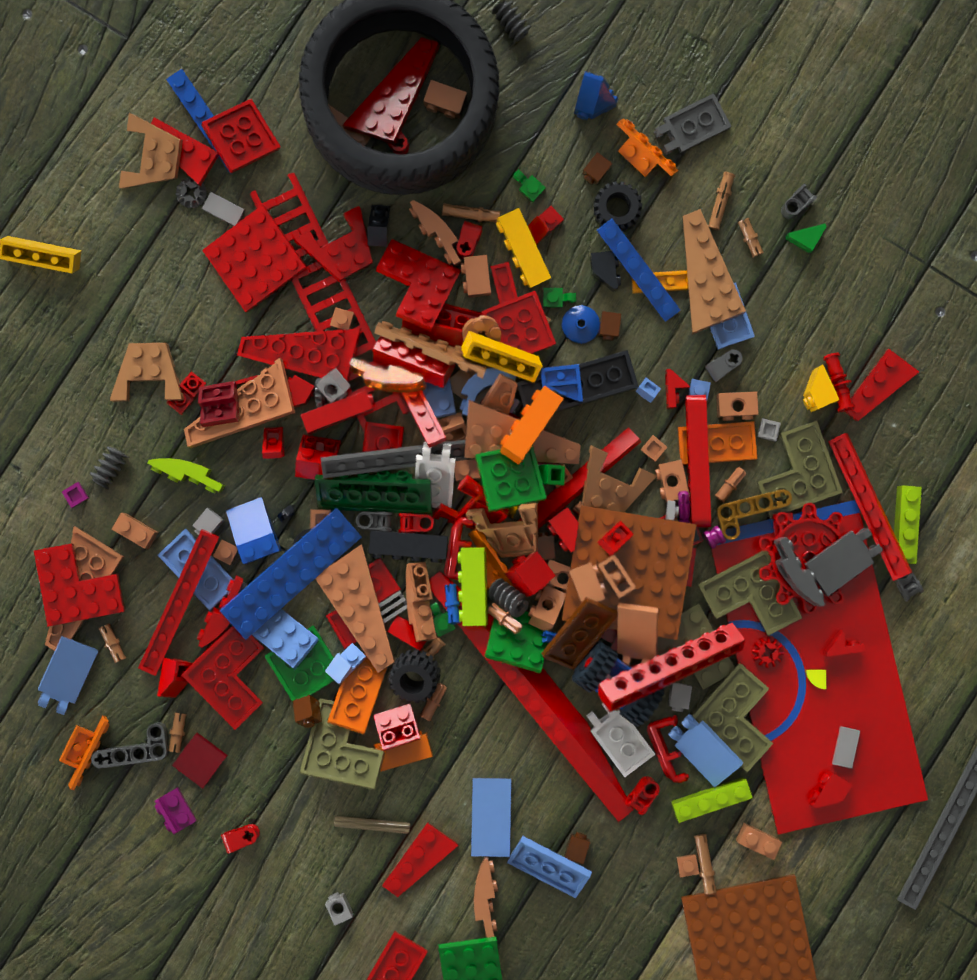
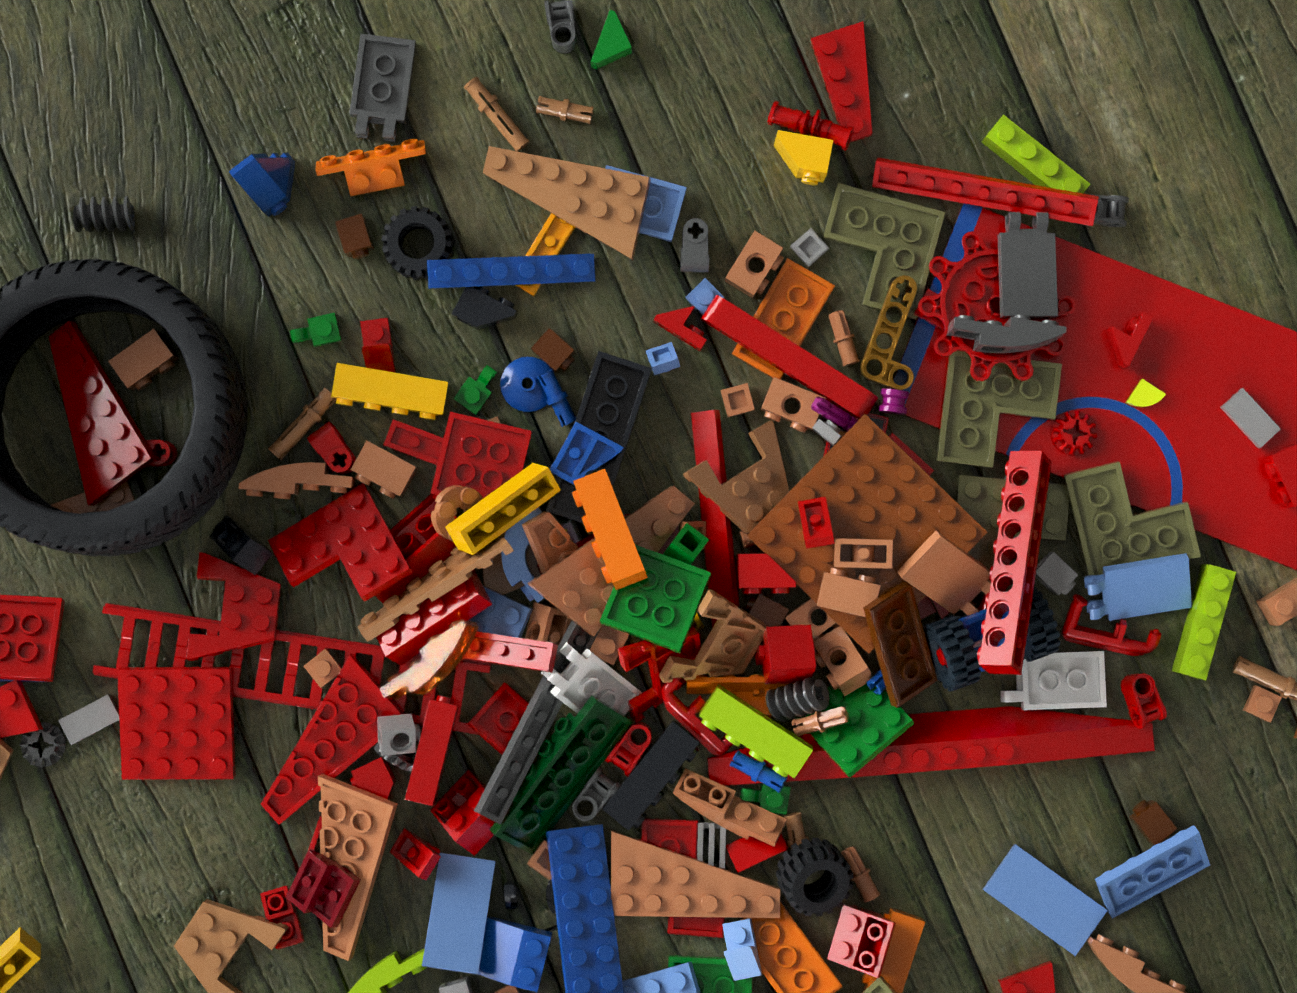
camera: 55 degrees left, 0 degrees up
none -> medium blue tile [422,853,495,975]
none -> blue pin [537,369,576,427]

